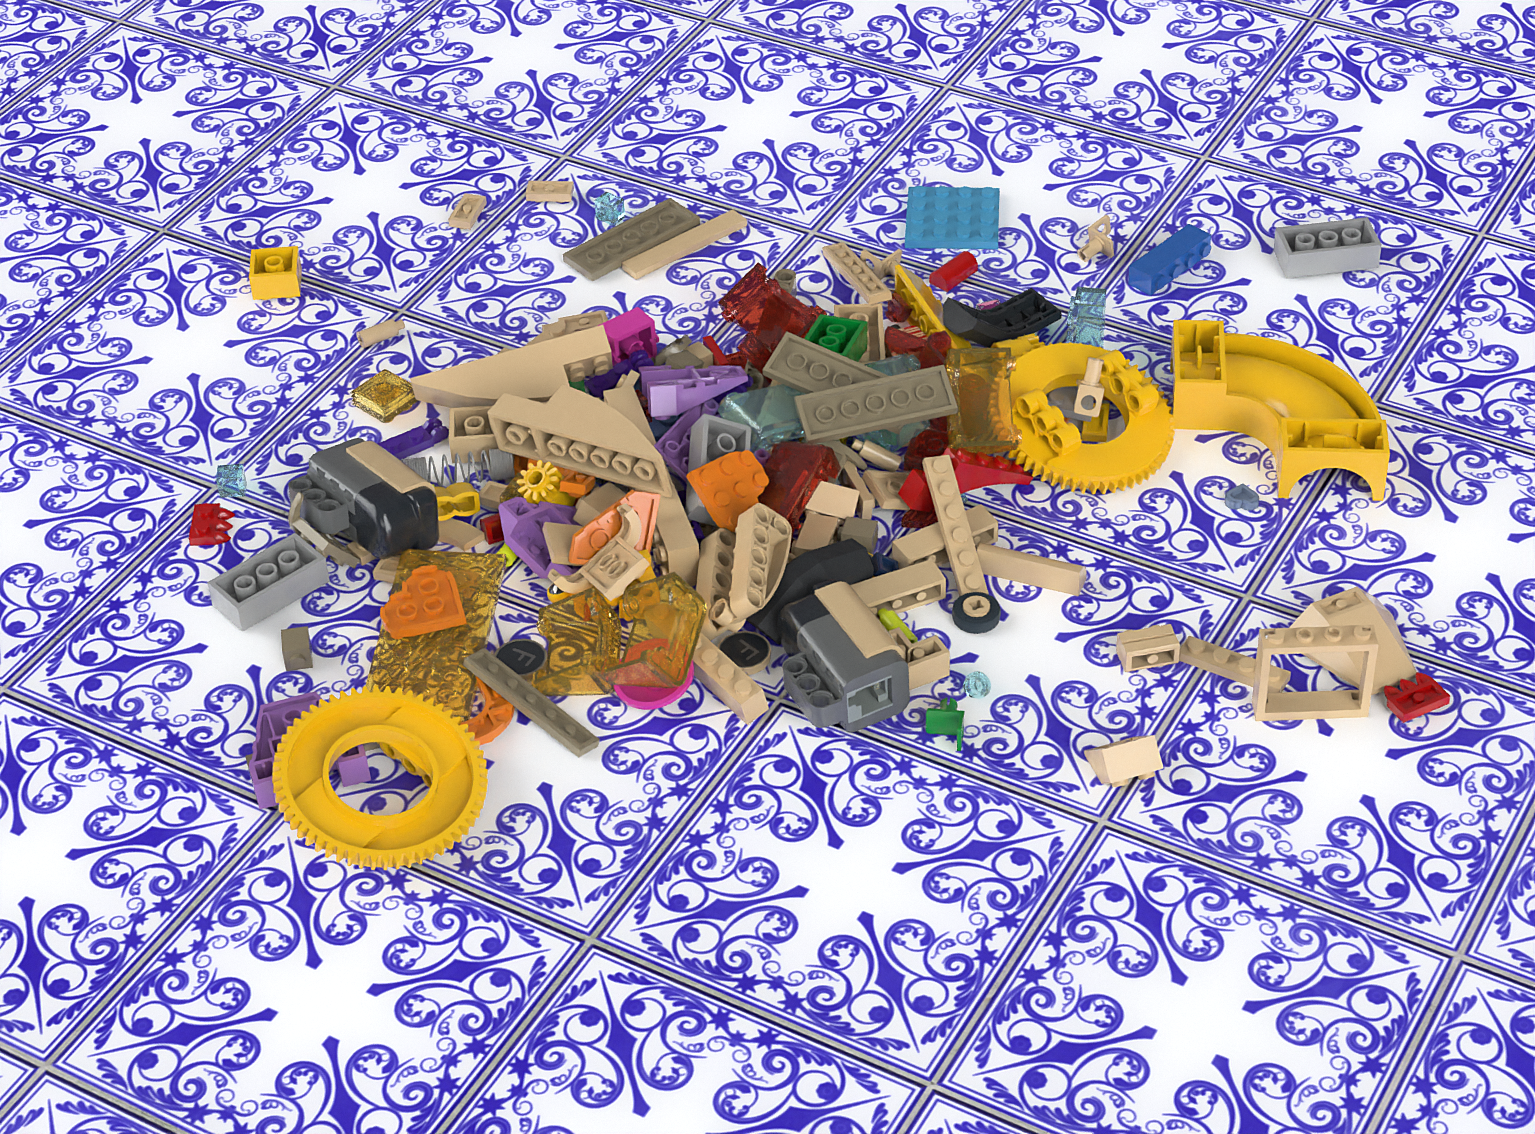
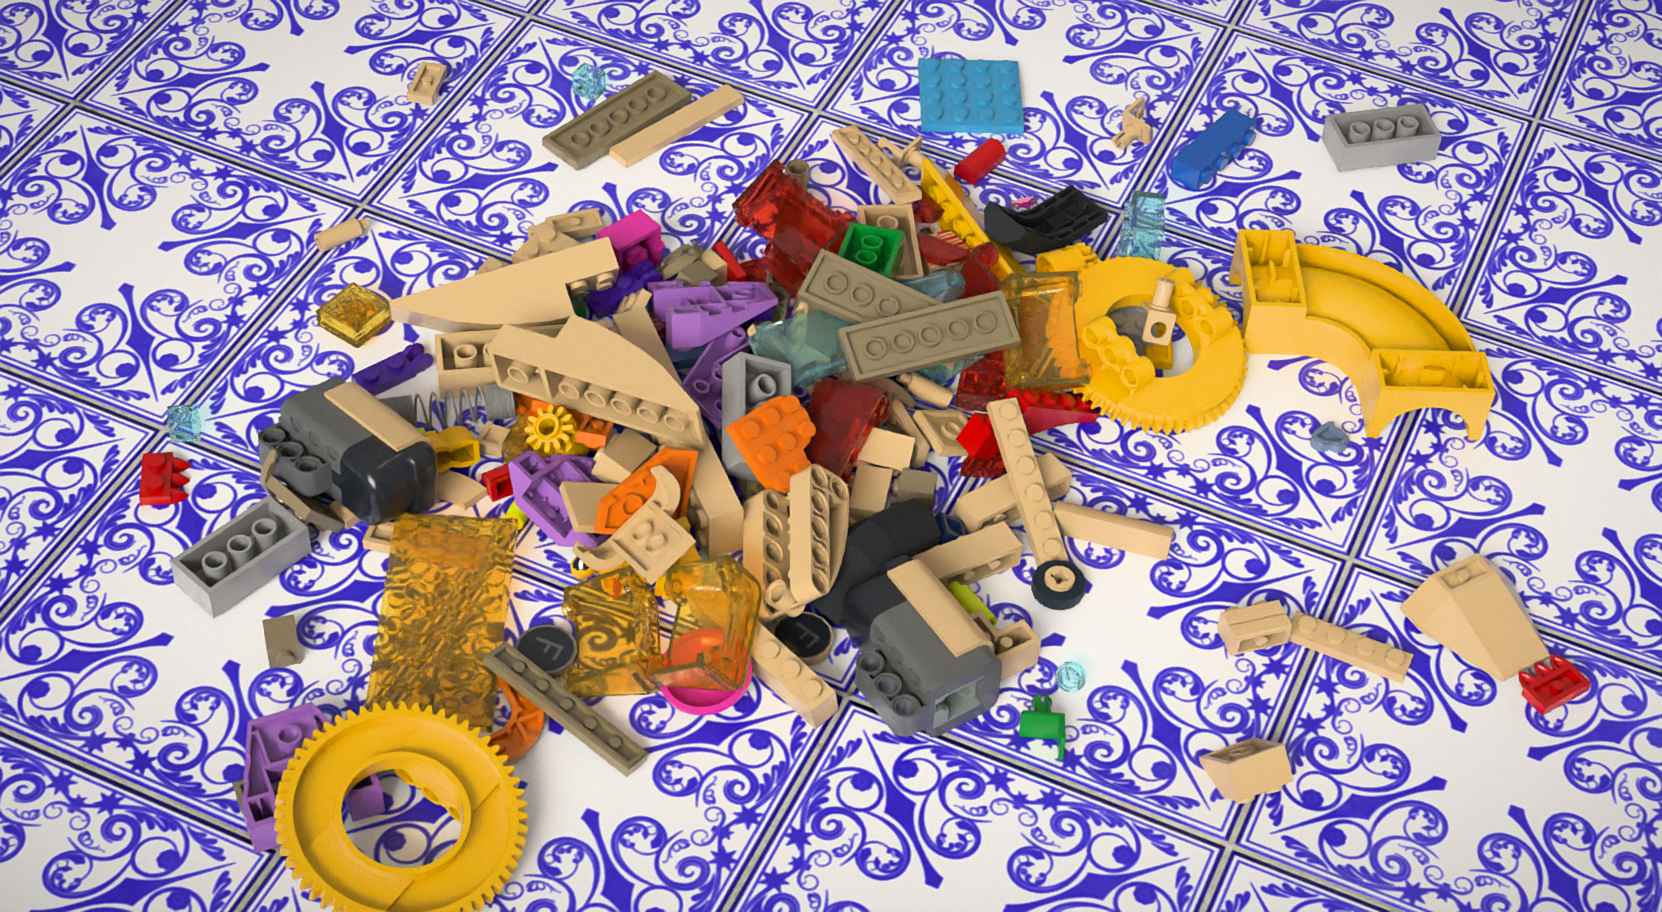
camera: 10 degrees left, 5 degrees up
yellow brick [249,246,302,300] -> none
orange plate [380,565,467,639] -> none
tan plate [525,181,574,203] -> none
tan window [1252,625,1379,721] -> none

